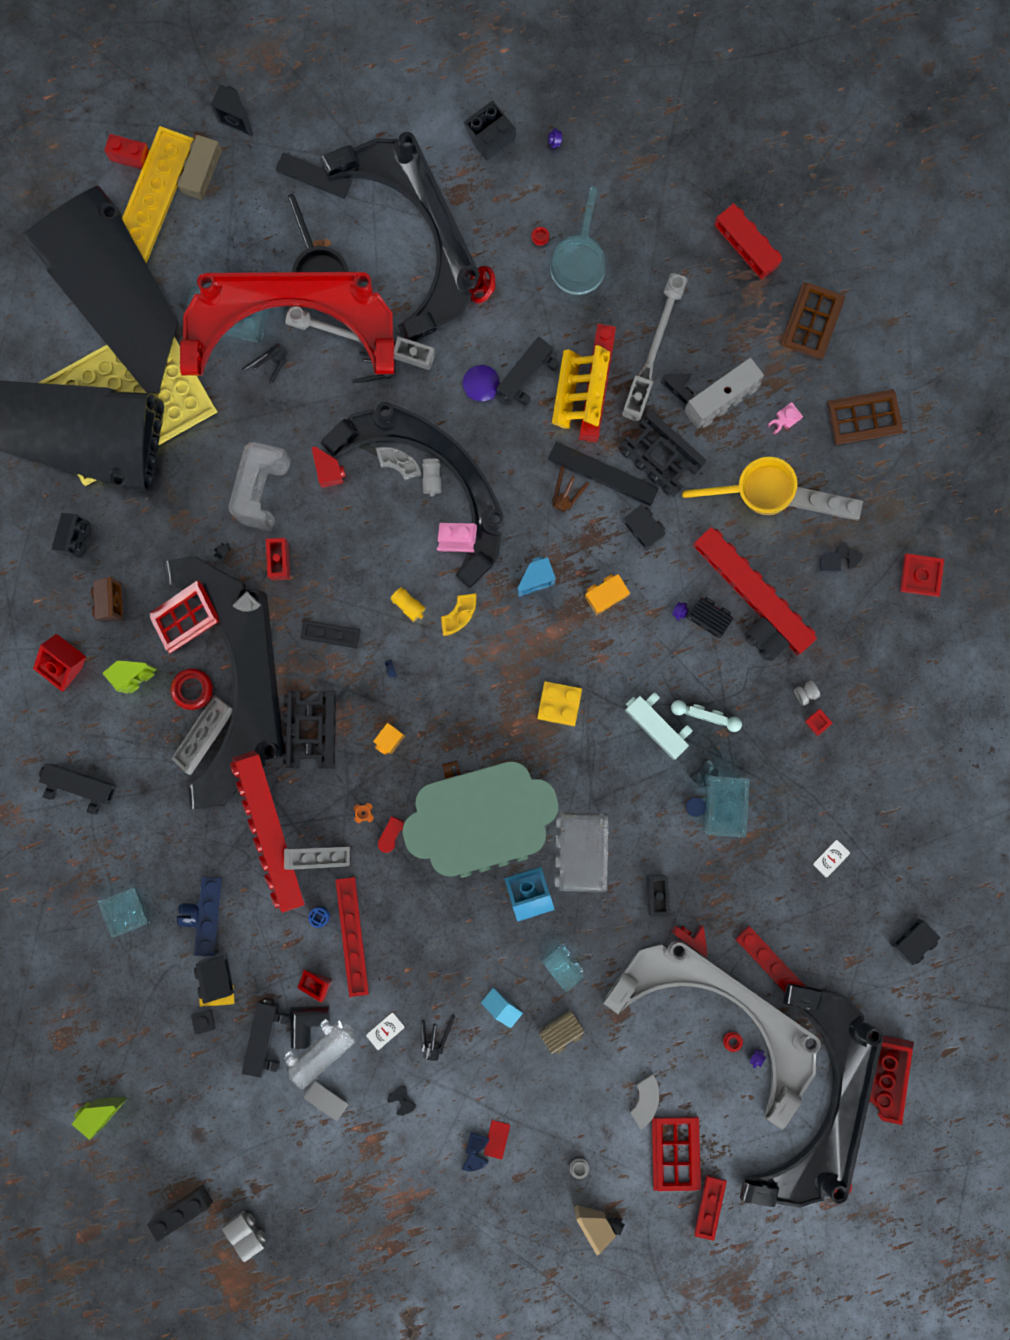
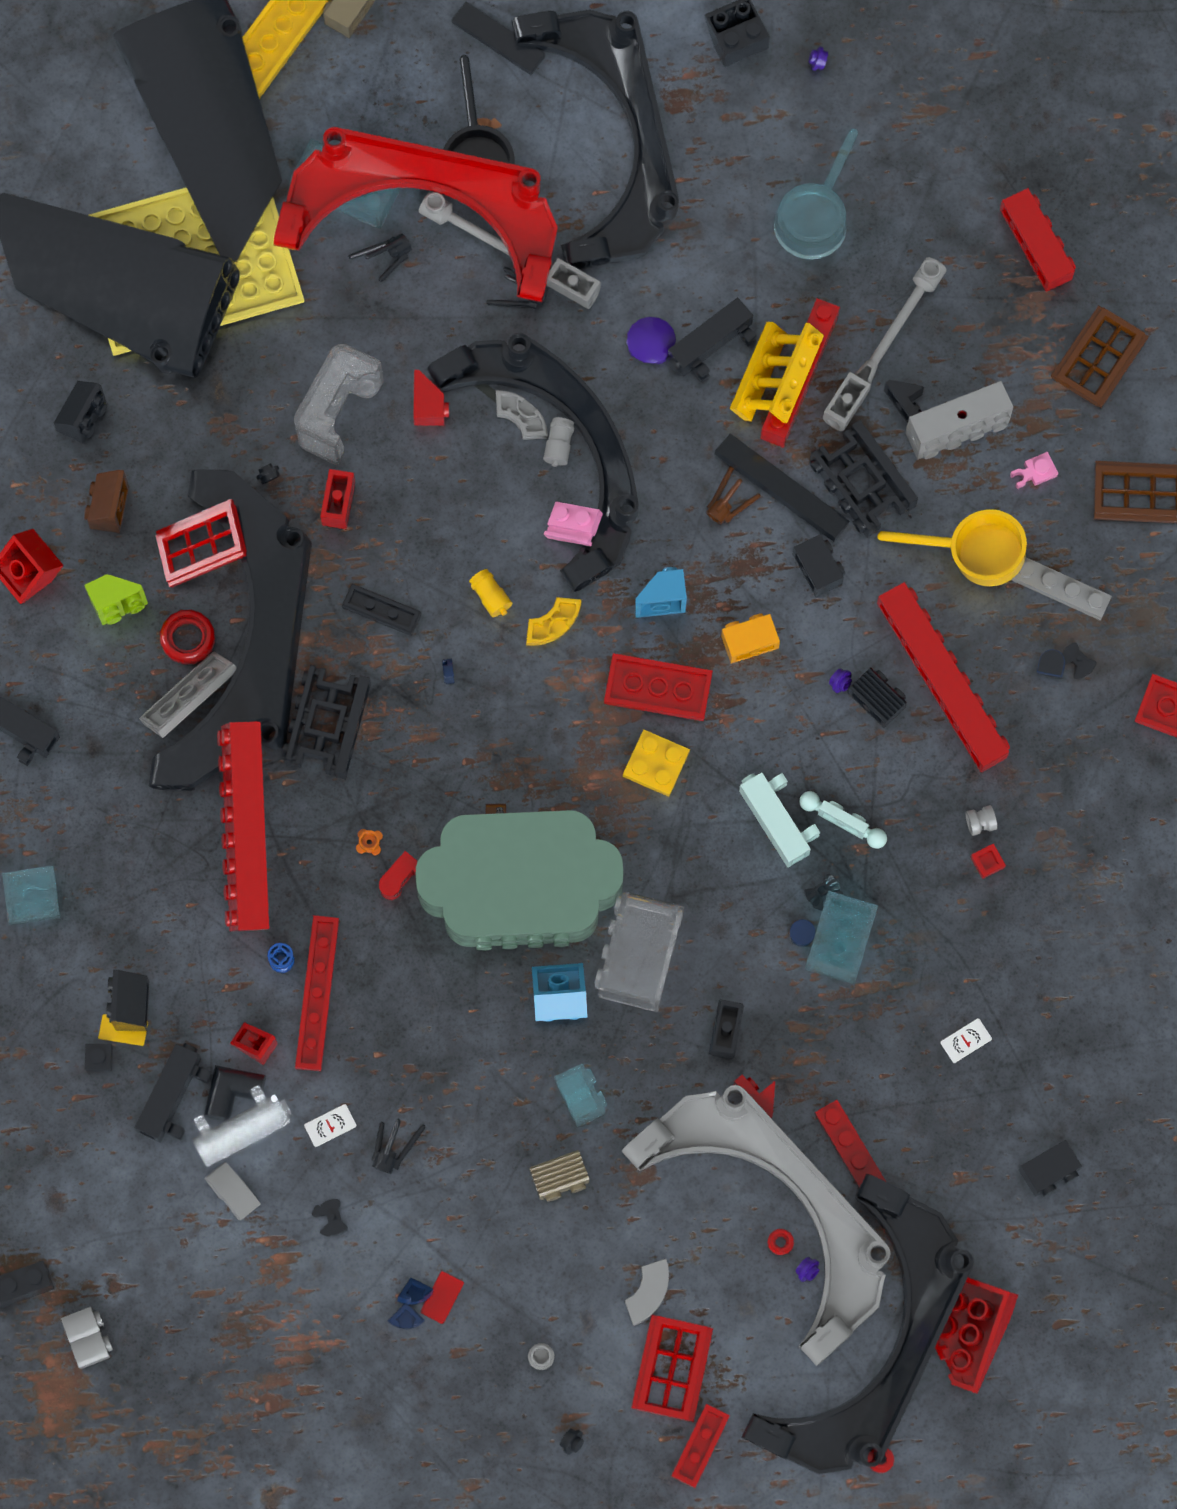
camera: 15 degrees right, 10 degrees down
dark blue plate [177,876,222,956] -> none
light grey tile [232,592,261,612] -> none
light grey plate [284,847,350,870] -> none
light orange brick [373,723,405,755] -> none
red piece [469,266,495,303] -> none
medium azure slope [481,987,523,1028] -> none
red plate [531,227,550,246] -> none
tan slope [574,1205,616,1255] -> none
black brick [745,617,790,661] -> none
none -> red plate [604,653,713,721]

